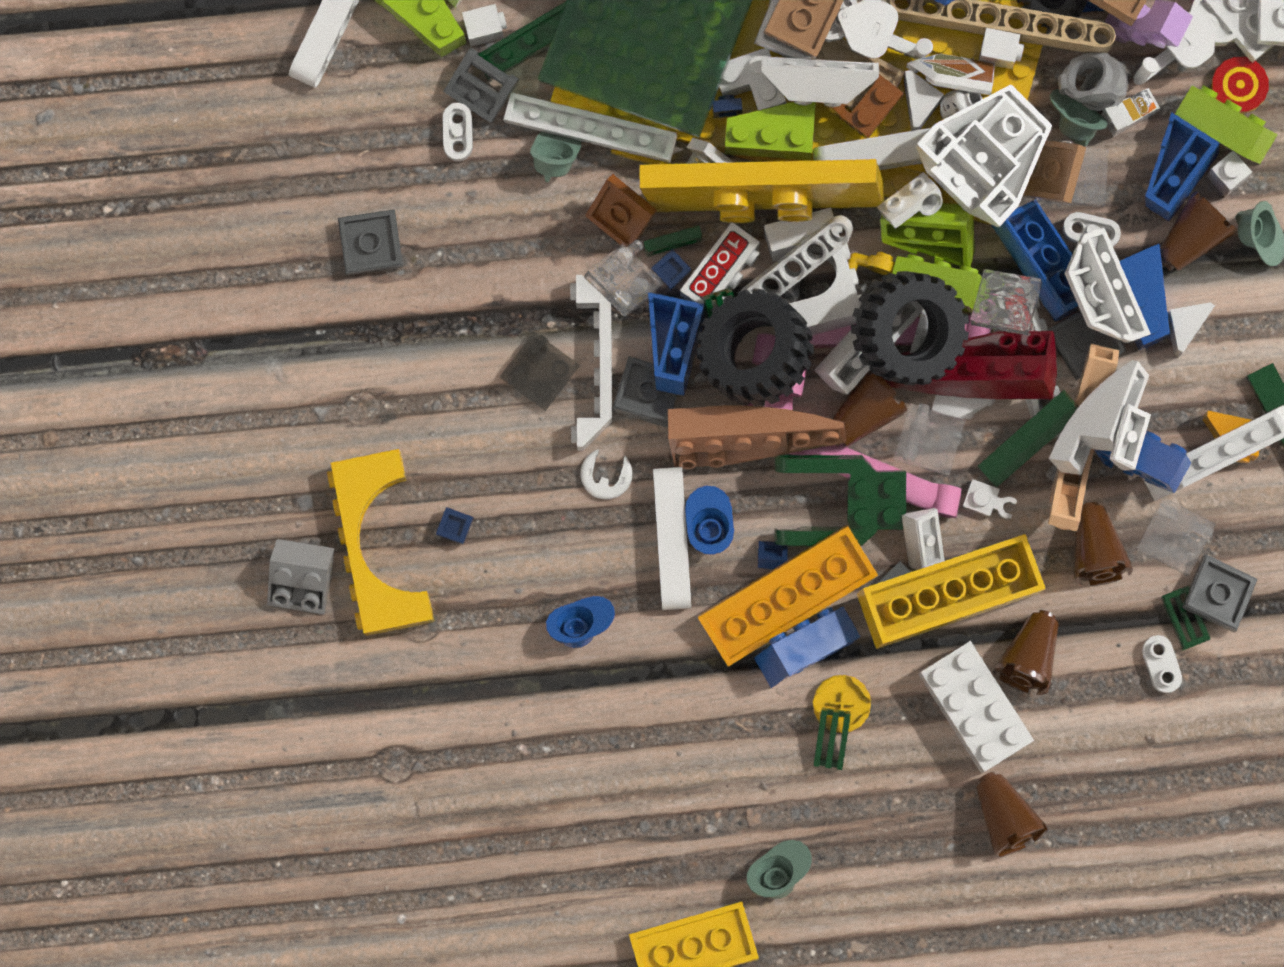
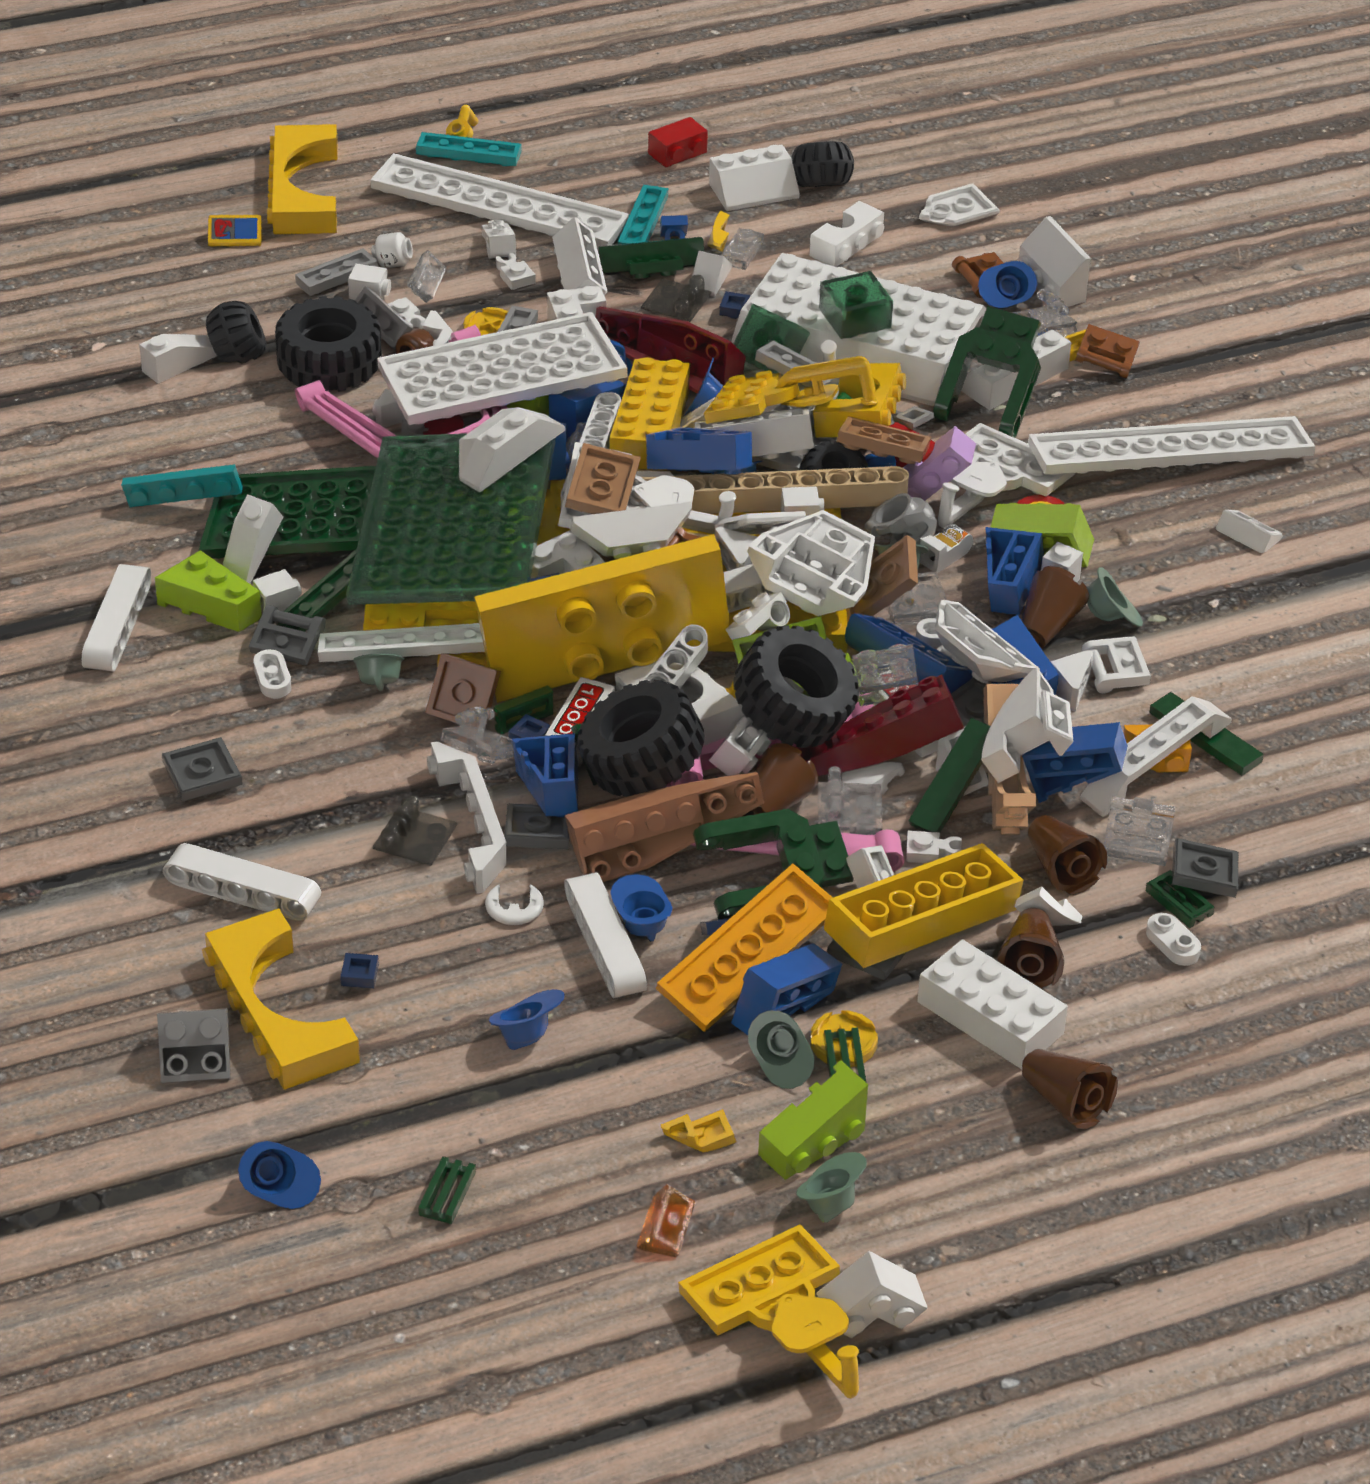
camera: 20 degrees left, 40 degrees down
none -> white beam [163,843,322,921]
none -> blue piece [238,1141,321,1209]
none -> dark green tile [418,1156,476,1224]
none -> clear orange slope [637,1184,696,1258]
none -> yellow slope [661,1109,737,1153]
none -> sand green piece [748,1010,814,1089]
none -> lime wedge [758,1060,868,1180]
none -> white slope [1015,886,1082,926]
none -> white plate [1082,636,1151,694]

